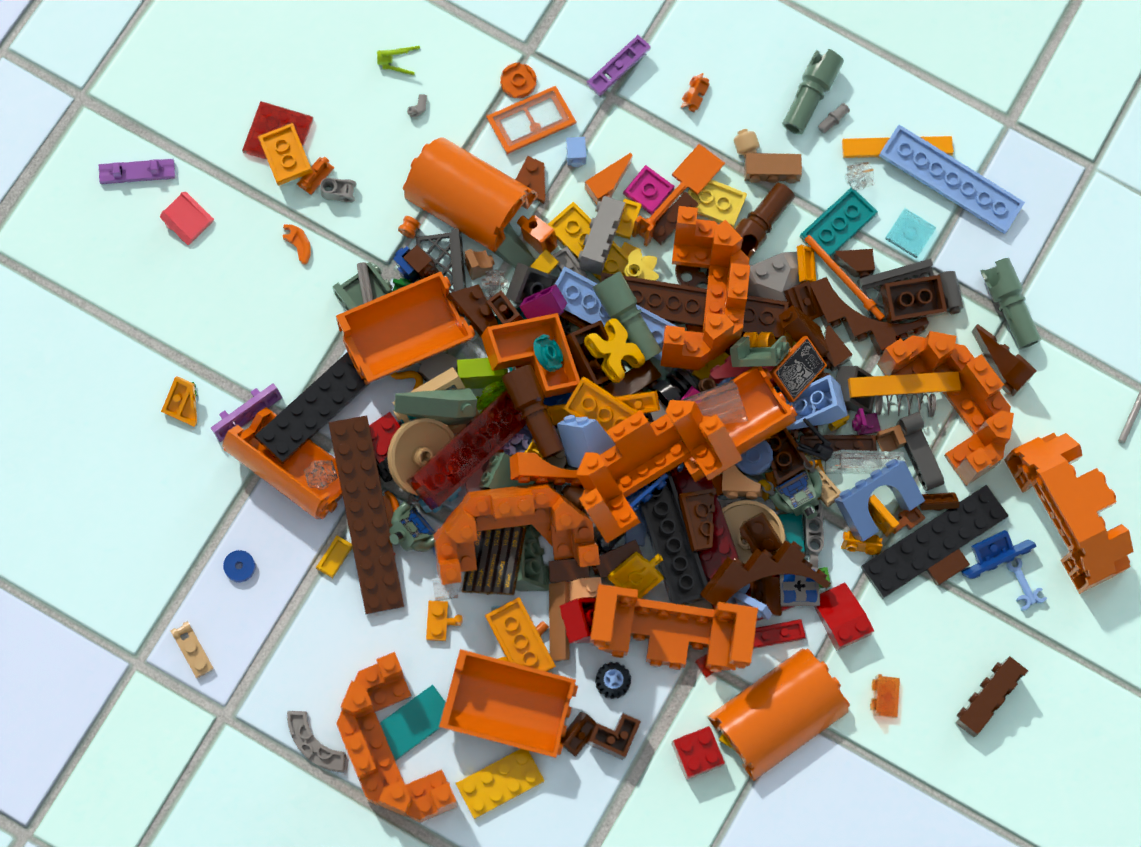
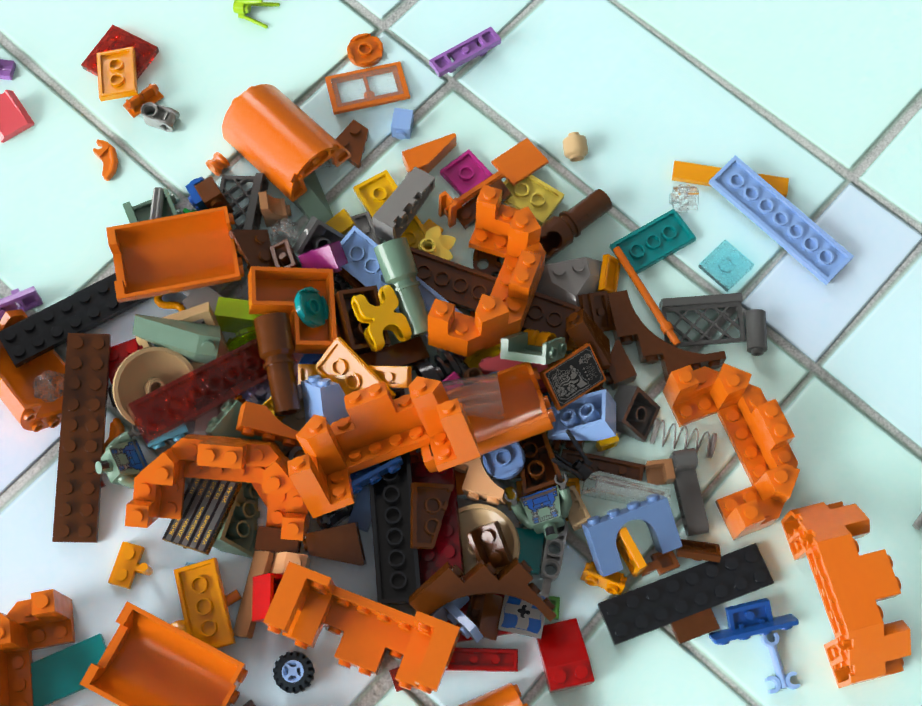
camera: 20 degrees right, 5 degrees down
yellow tile [316,535,352,579] -> none
light grey arm [407,94,427,118] -> none
clear brick [432,577,461,601] -> none
orange torso [517,215,558,255] -> none
yellow plate [608,551,664,599] -> none
yellow plate [615,199,642,240] -> none
orange hinge [680,73,710,112] -> none
medium nougat brick [744,153,802,184] -> none
sand green piece [782,48,844,135] -> none
light grey axle [818,103,850,133] -> none
reddish brown slope [833,249,875,278] -> none
light orange tile [848,371,961,398] -> none
magenta bracket [852,408,881,435] -> none
reddish brown brick [880,275,947,323] -> none
reddish brown wedge [972,324,1037,396] -> none
sand green piece [980,258,1041,349] -> none

